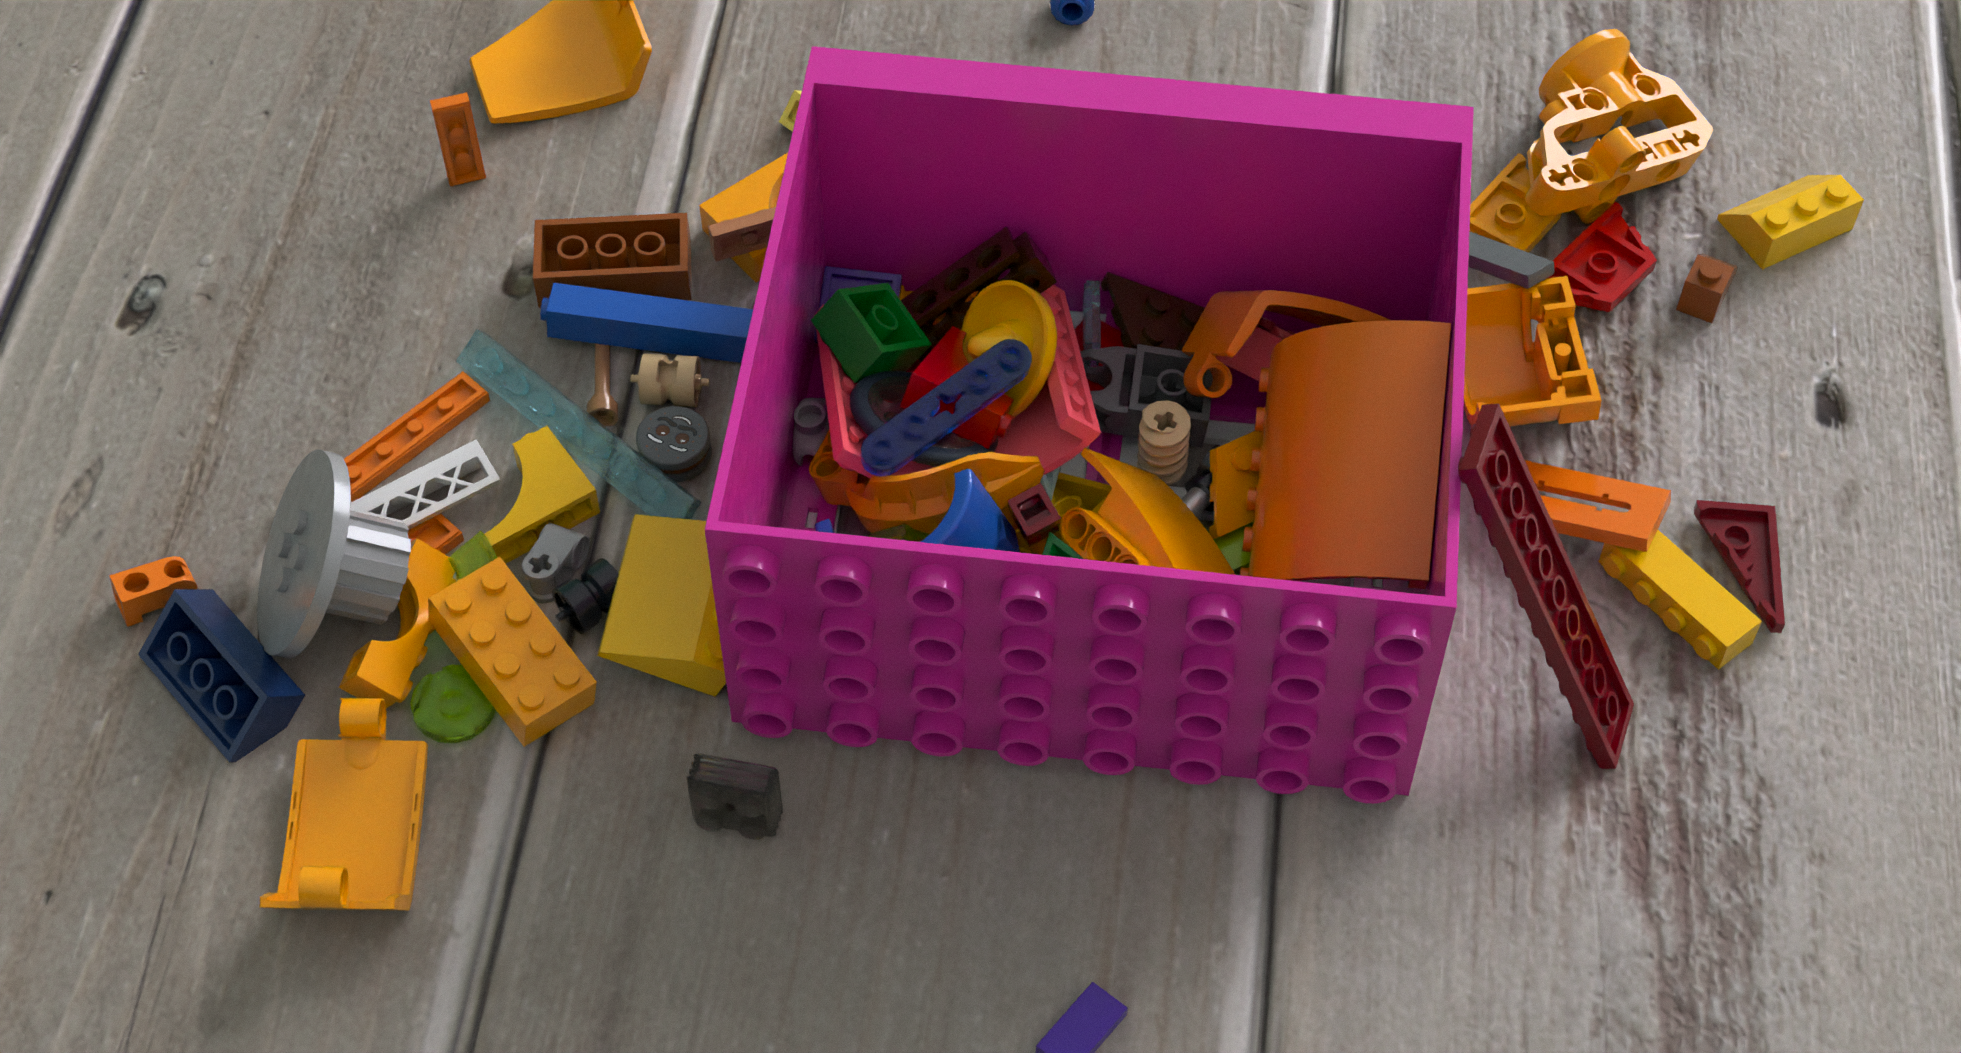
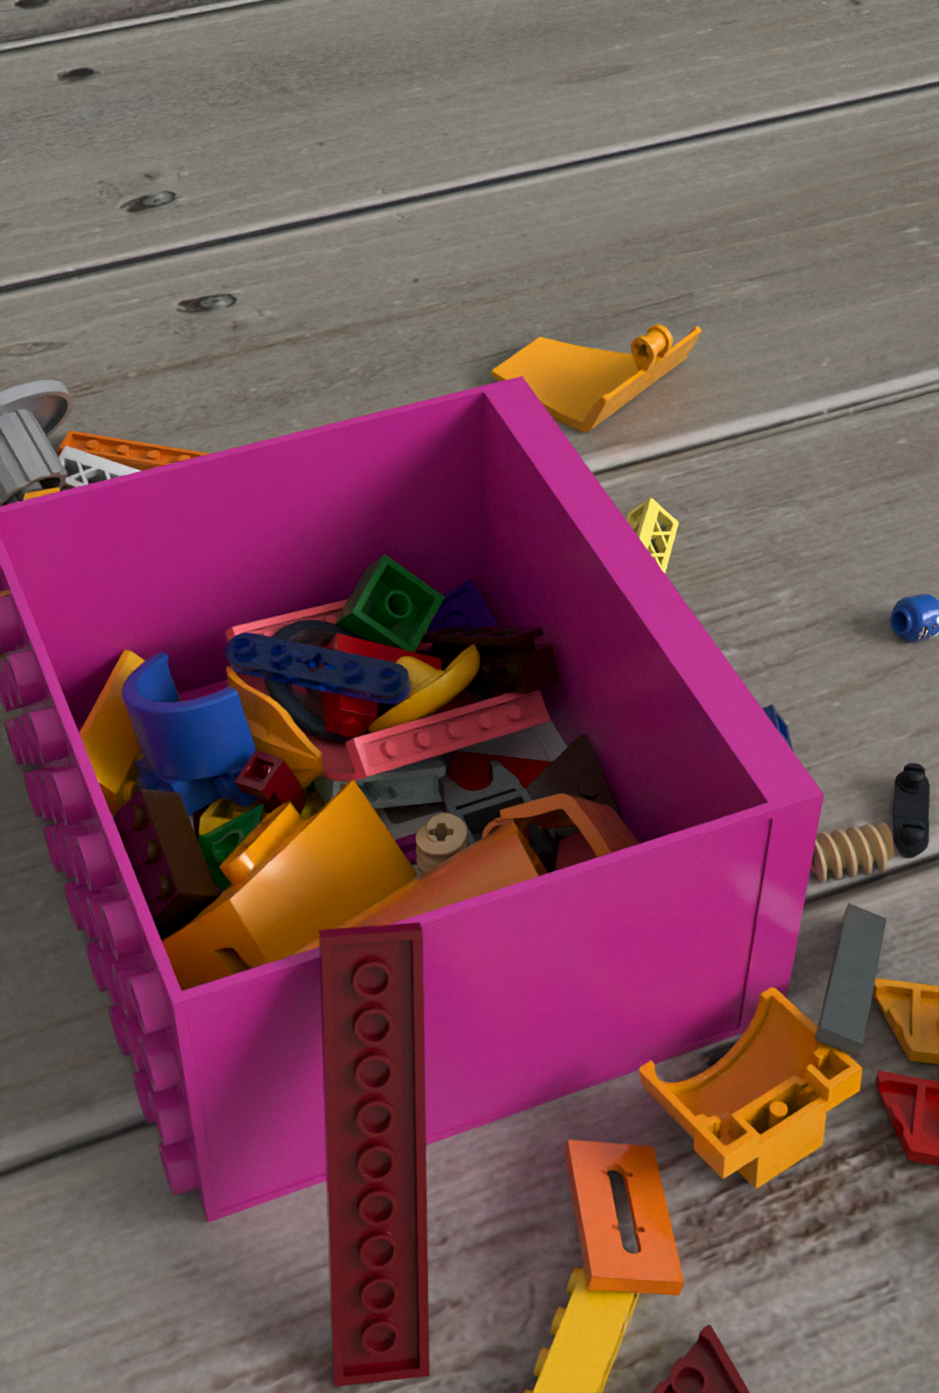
camera: 60 degrees right, 10 degrees down
orange tile [430,92,486,186] -> none
clear light blue tile [1082,281,1101,367] -> none

